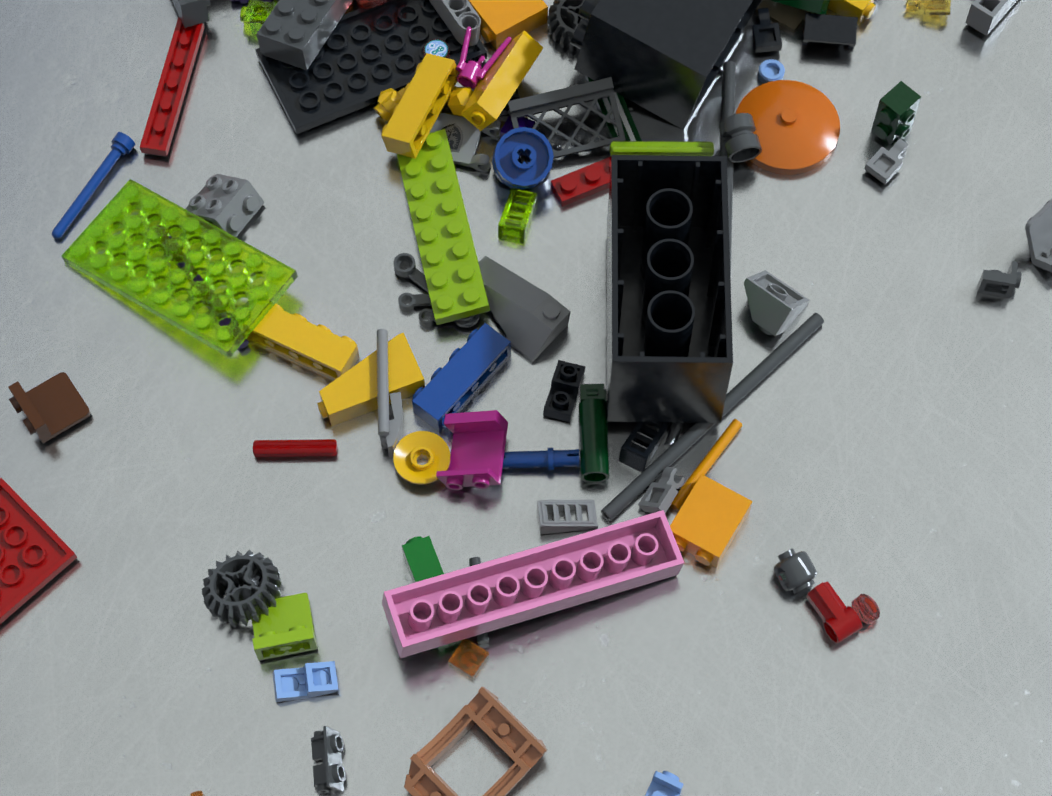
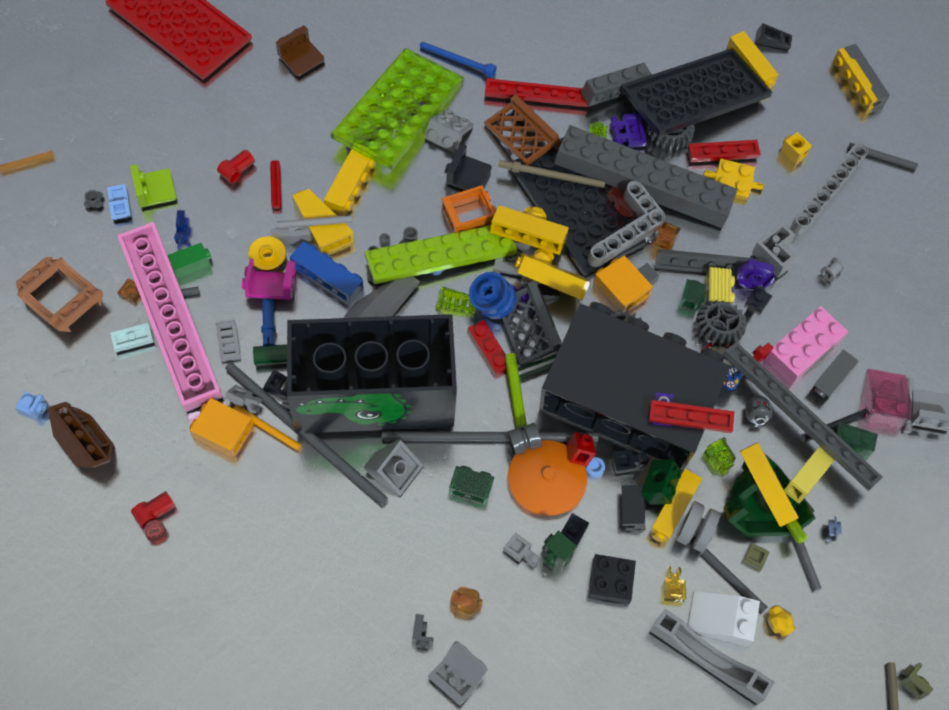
camera: 80 degrees right, 0 degrees up
dark grey gear [201,550,282,627] -> none
dark grey hinge [311,726,346,793] -> none
tile [423,39,450,59] -> none
dark pink plant [456,26,512,89] -> none
dark grey head [774,548,817,594] -> none
none -> reddish brown wedge [48,402,113,468]
none -> dark grey plate [84,190,103,208]
none -> light aqua plate [110,323,154,352]
none -> clear blue plate [174,210,190,244]
none -> red piece [217,150,255,183]
none -> orange window [441,185,497,233]
none -> black bracket [444,143,492,190]
none -> clear green brick [449,466,495,505]
none -> clear orange head [450,587,483,616]
none -> dark orange fence [484,94,561,165]
none -> dark tan bar [498,160,605,188]
none -> black slope [561,513,589,546]
none -> red brick [567,432,596,466]
none -> black brick [588,554,636,605]

